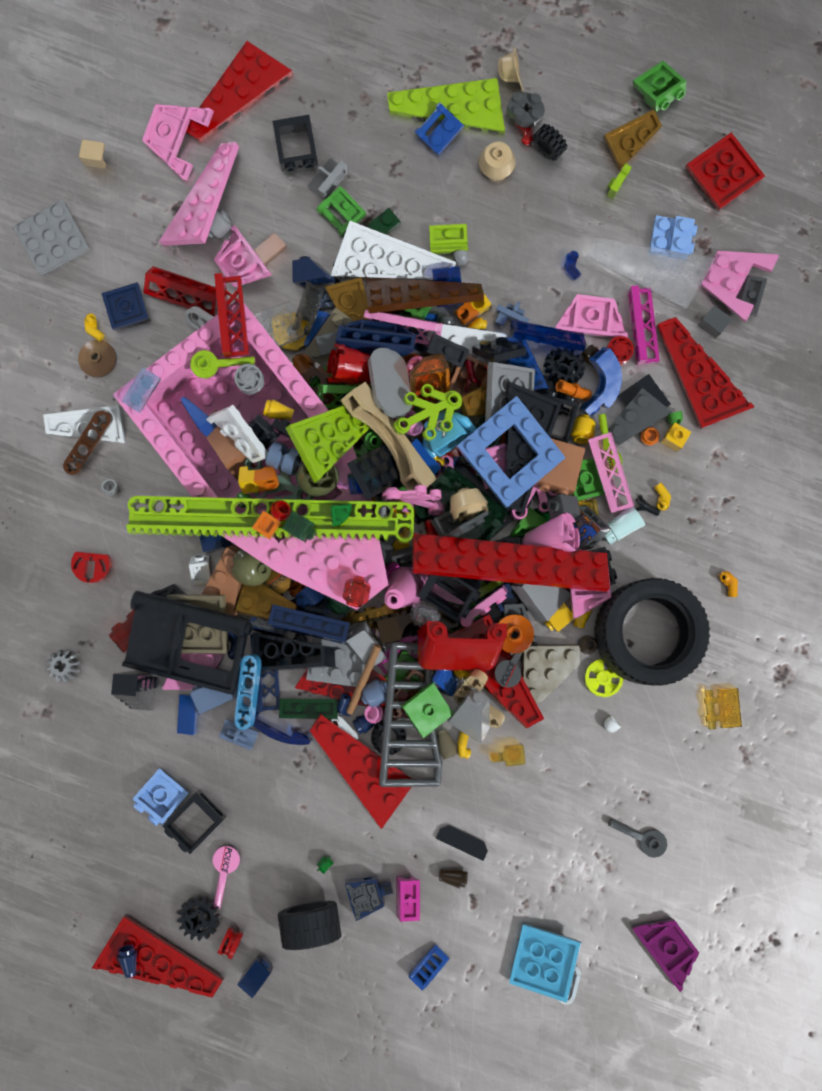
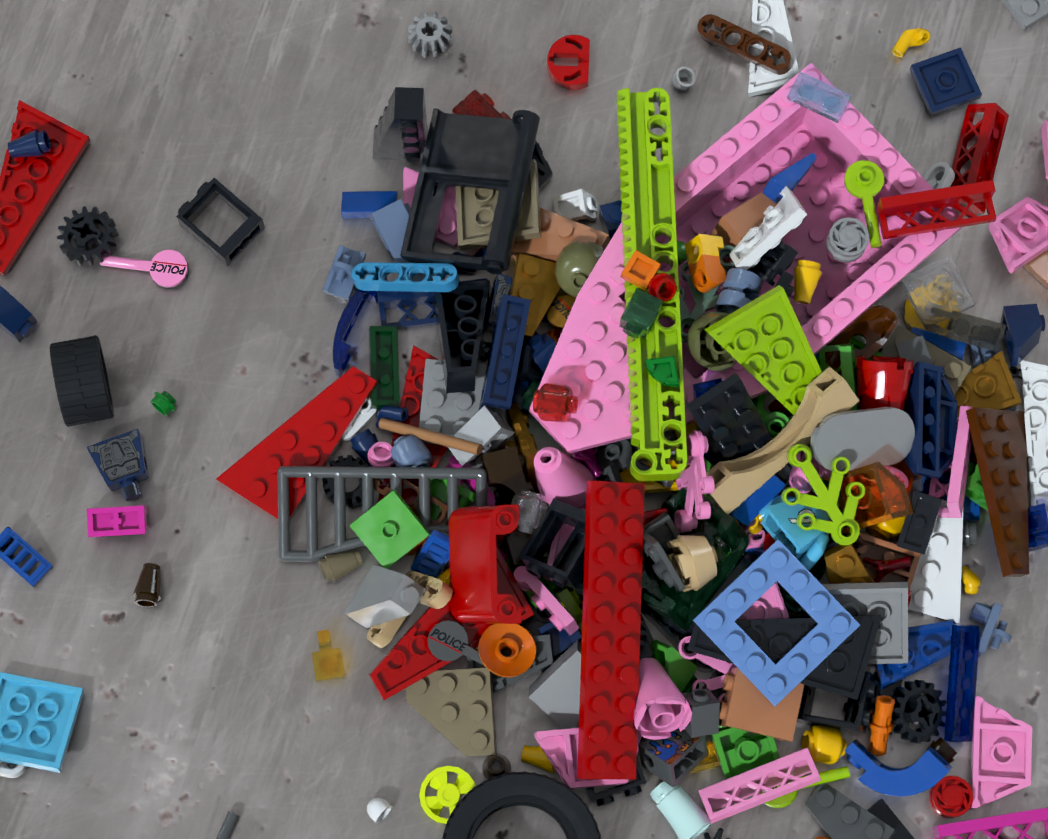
camera: 85 degrees right, 10 degrees down
medium nougat dish [78,340,116,377] -> none
light blue plate [132,768,189,826] -> none
red wheel [218,926,244,960] -> none
black piece [436,825,488,861] -> none
orange leg [454,294,492,326] -> none
yellow arm [457,731,471,759] -> none
black plate [472,337,526,363] -> none
yellow brick [544,603,573,632] -> none

